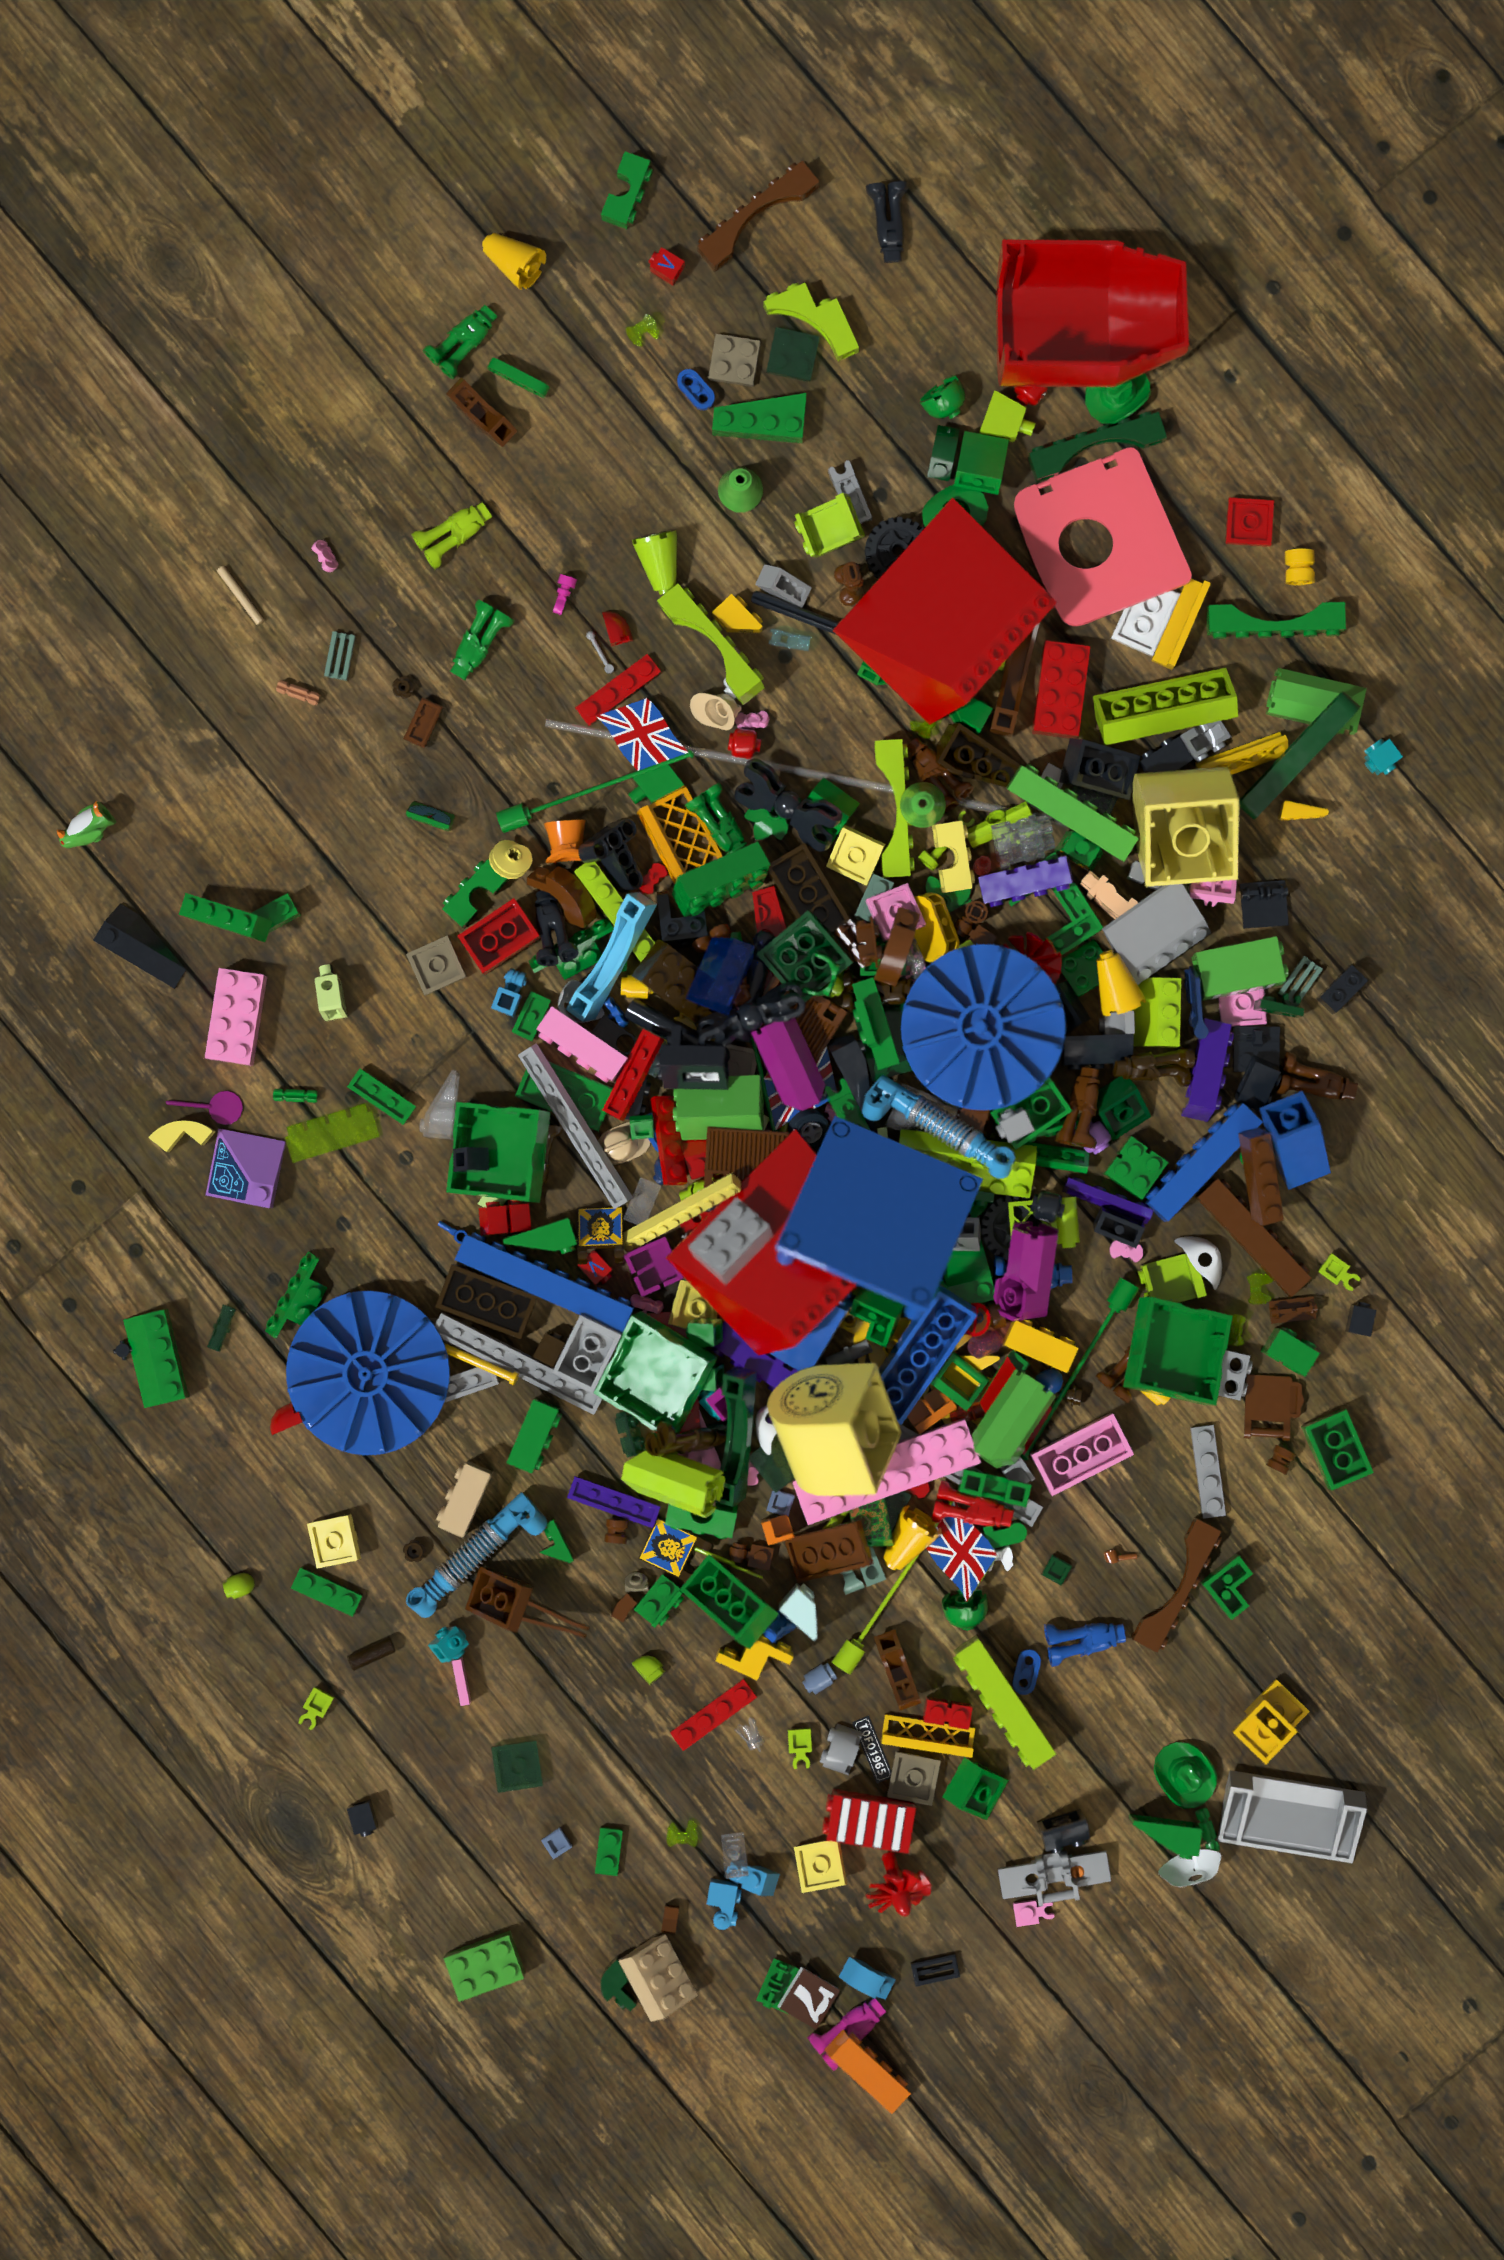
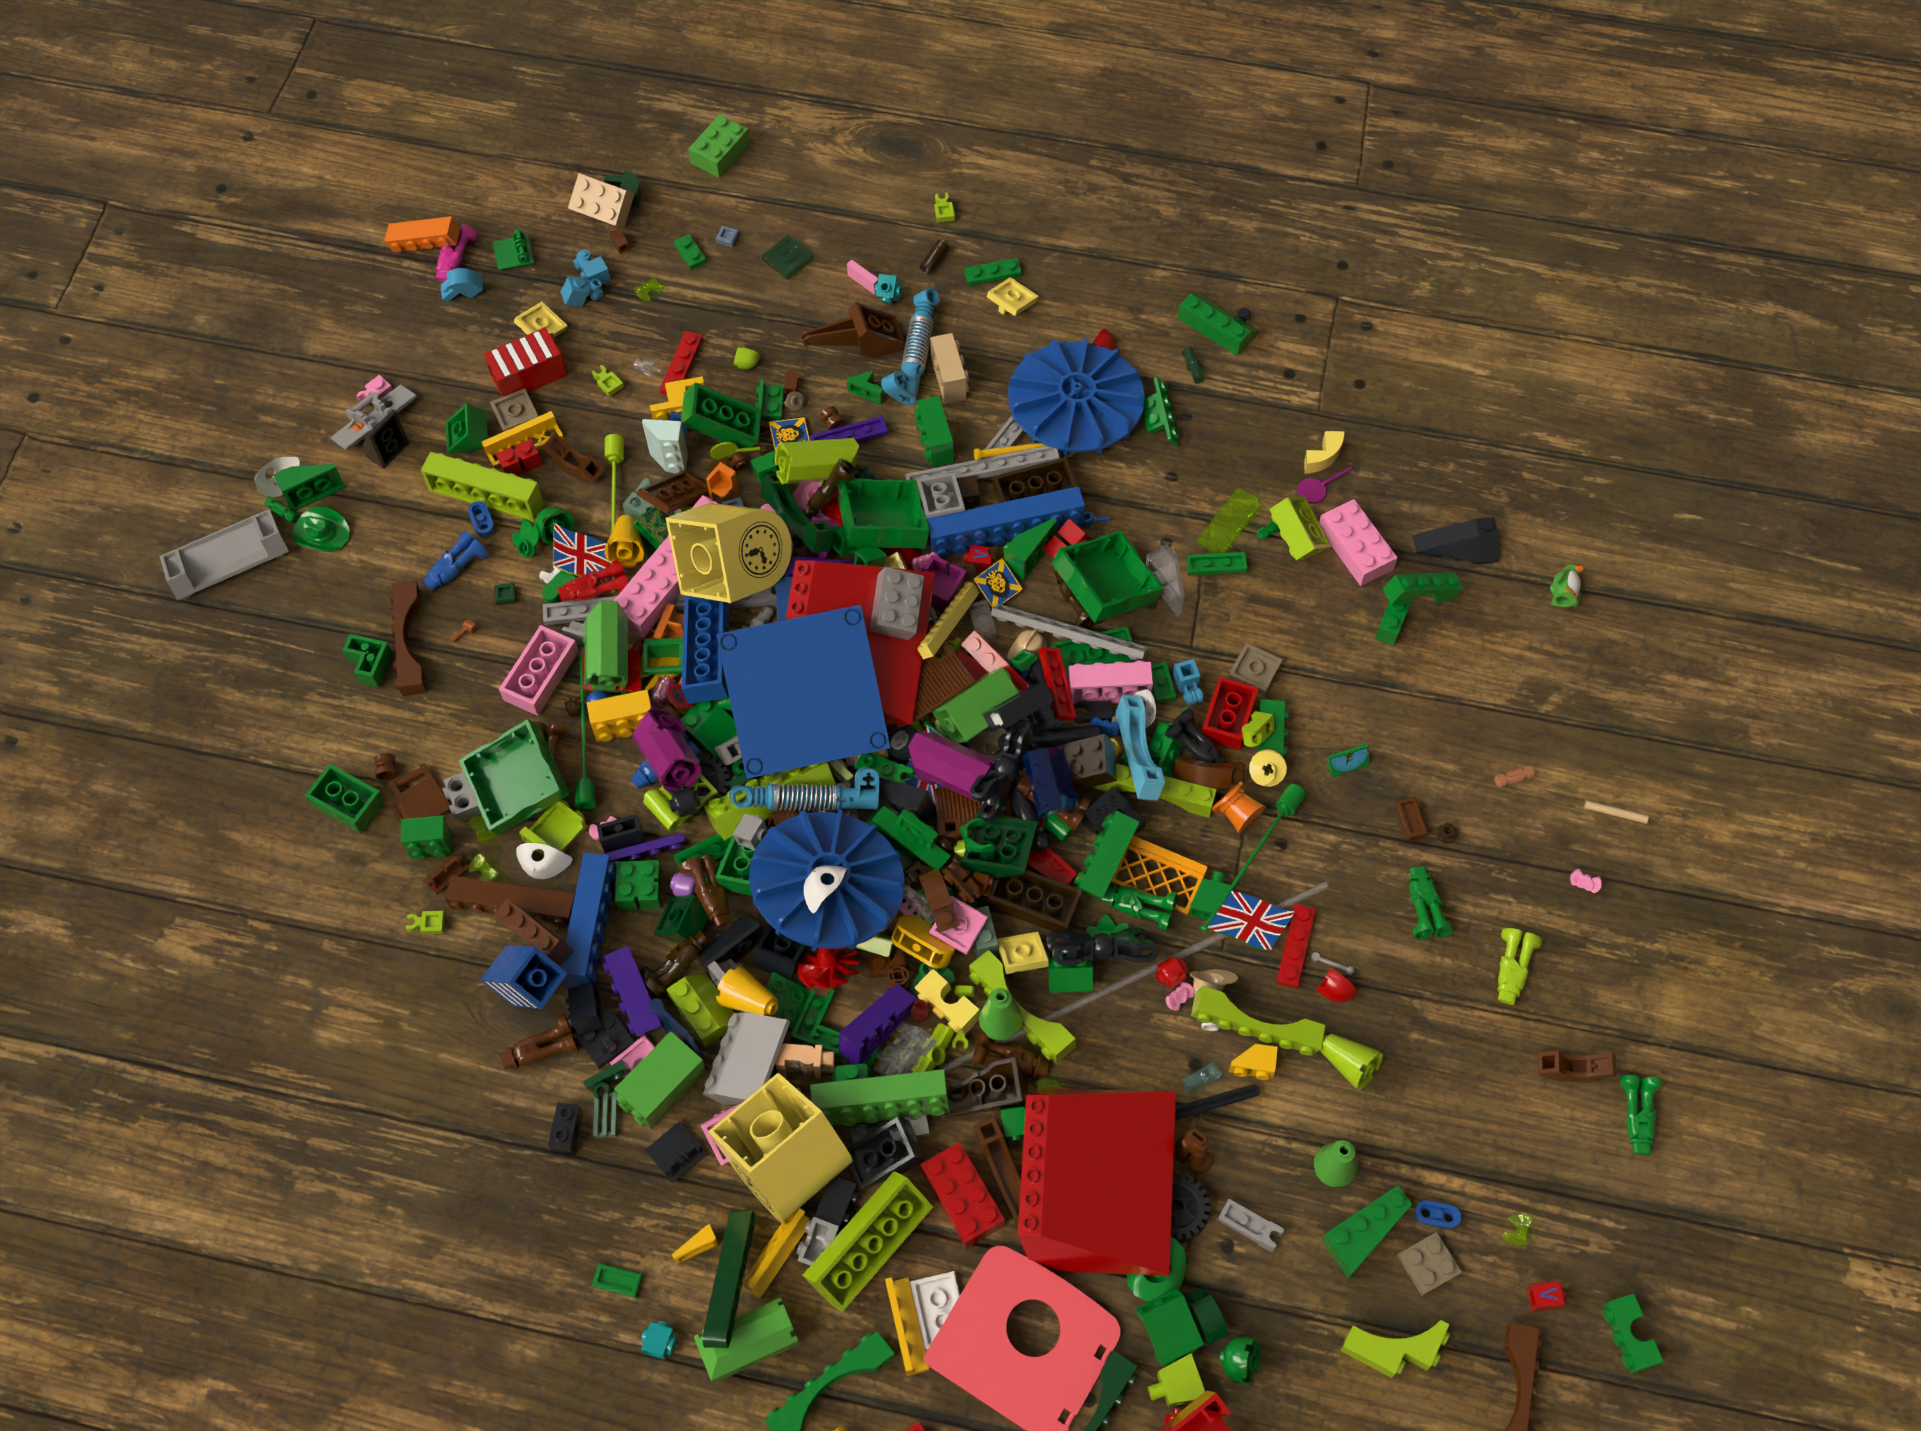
camera: 145 degrees right, 25 degrees down
medium lavender slope [206,1129,286,1208] -> none
lime piece [223,1573,255,1599] -> none
yellowish green torso [315,964,347,1021] -> none
sand green tile [324,631,356,681] -> none
black brick [347,1799,378,1837] -> none
dark brown plate [403,1540,426,1562] -> none
black brick [453,1147,490,1172] -> none
yellow cone [482,233,546,290] -> none
green beam [487,357,550,398] -> none
dark pink piece [553,574,577,615] -> none
black beam [578,818,643,892] -> none
red piece [640,863,668,894] -> none
clear plate [721,1832,749,1879] -> none
light grey arch [755,565,811,608] -> none
clear green plate [766,327,820,382] -> none
reddish brown tile [777,1967,840,2030] -> none
lime panel [795,493,865,558] -> none
sand blue brick [802,1663,837,1695] -> none
light grey cylinder [820,1723,863,1775] -> none
black sticker [852,1716,892,1784] -> none
red piece [865,1852,932,1917] -> none
black tile [911,1953,960,1987] -> none
green arch [958,1469,1031,1507] -> none
light grey plate [1190,1425,1226,1518] -> none
yellow bracket [1232,1679,1310,1764] -> none
black brick [1345,1302,1376,1337] -> none
none -> green plate [512,519,540,558]
none -> green tile [592,1263,643,1298]
none -> white piece [804,866,848,913]
none -> lime leg [1242,711,1275,747]
none -> lime slope [1269,496,1332,560]

